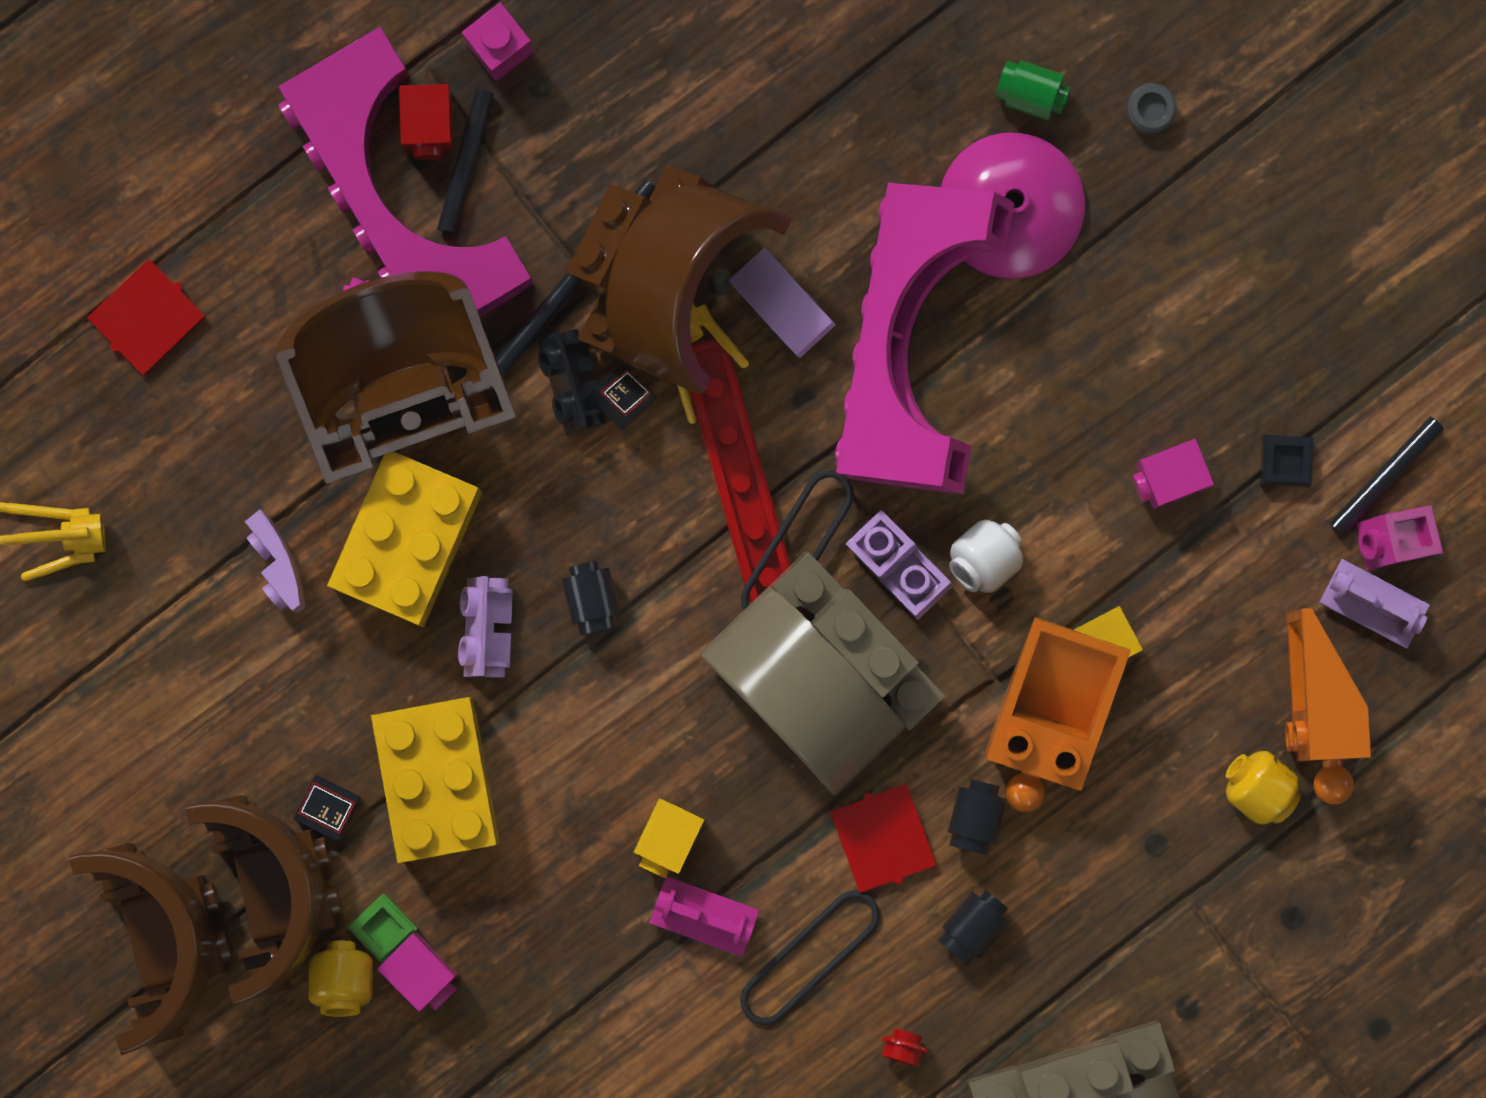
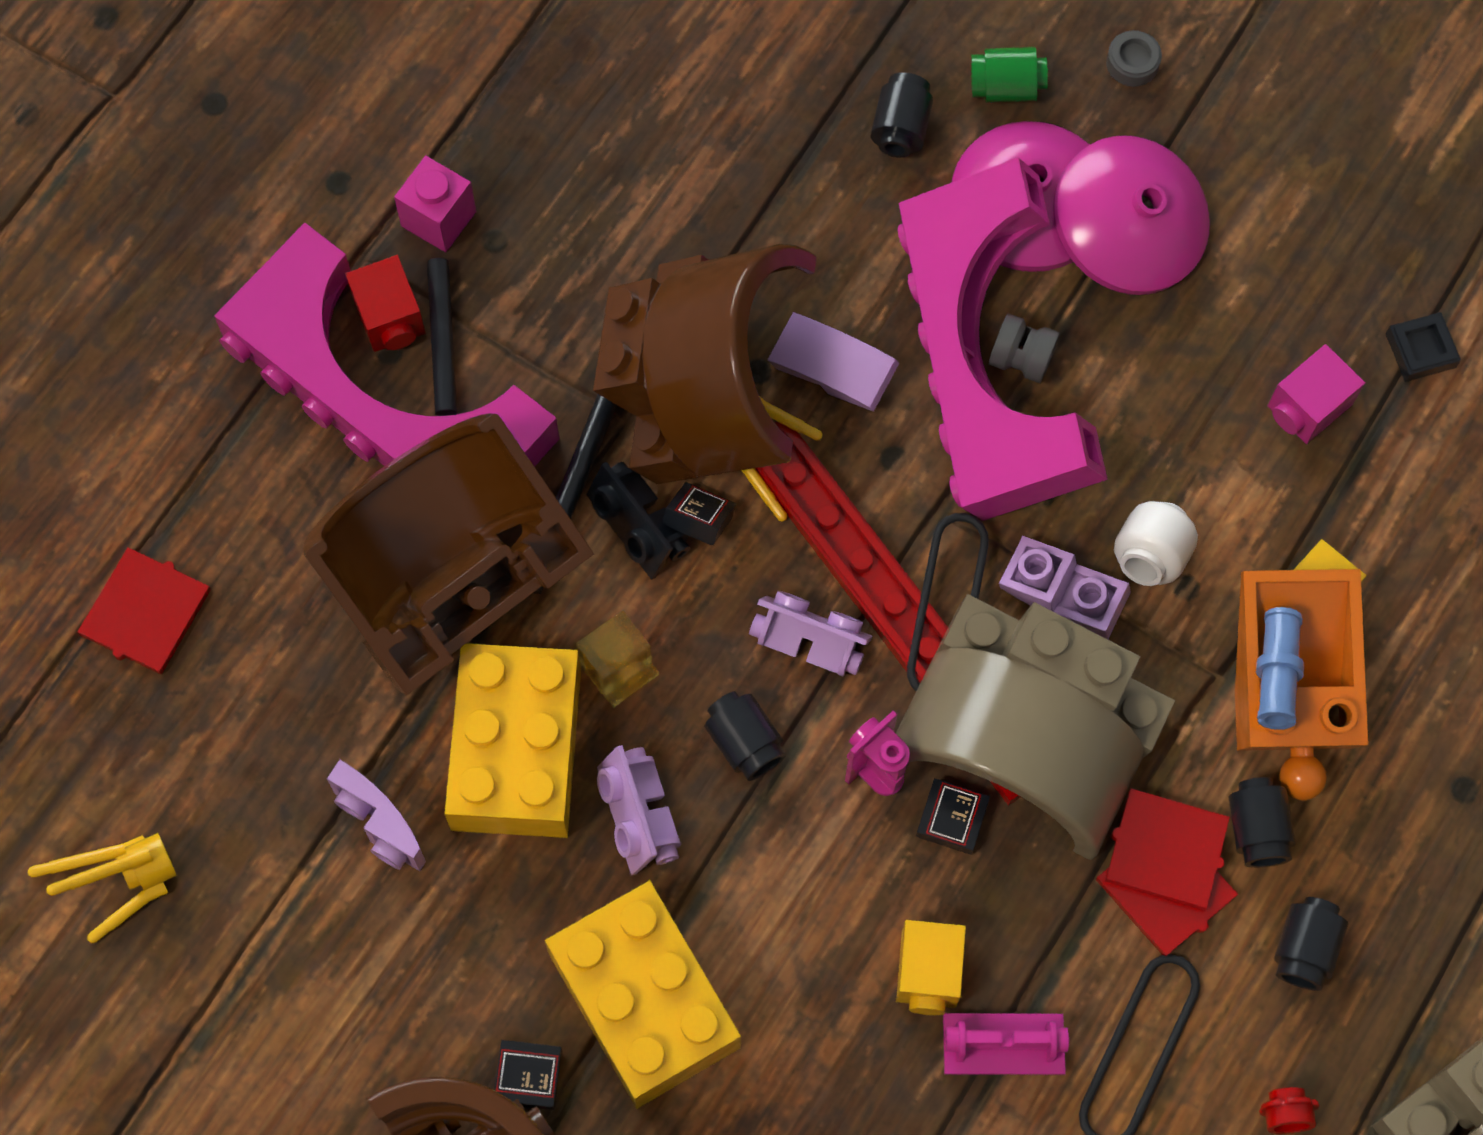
camera: 20 degrees left, 15 degrees down
none -> clear yellow brick [576,610,659,708]
none -> lavender hinge [749,591,872,676]
none -> dark pink hinge [845,711,910,796]
none -> black brick [870,73,933,158]
none -> black tile [916,778,990,855]
none -> dark grey wheel [988,313,1060,384]
none -> dark pink dish [1054,136,1210,295]
none -> red piece [1105,788,1230,911]
none -> medium blue pin [1256,607,1304,730]

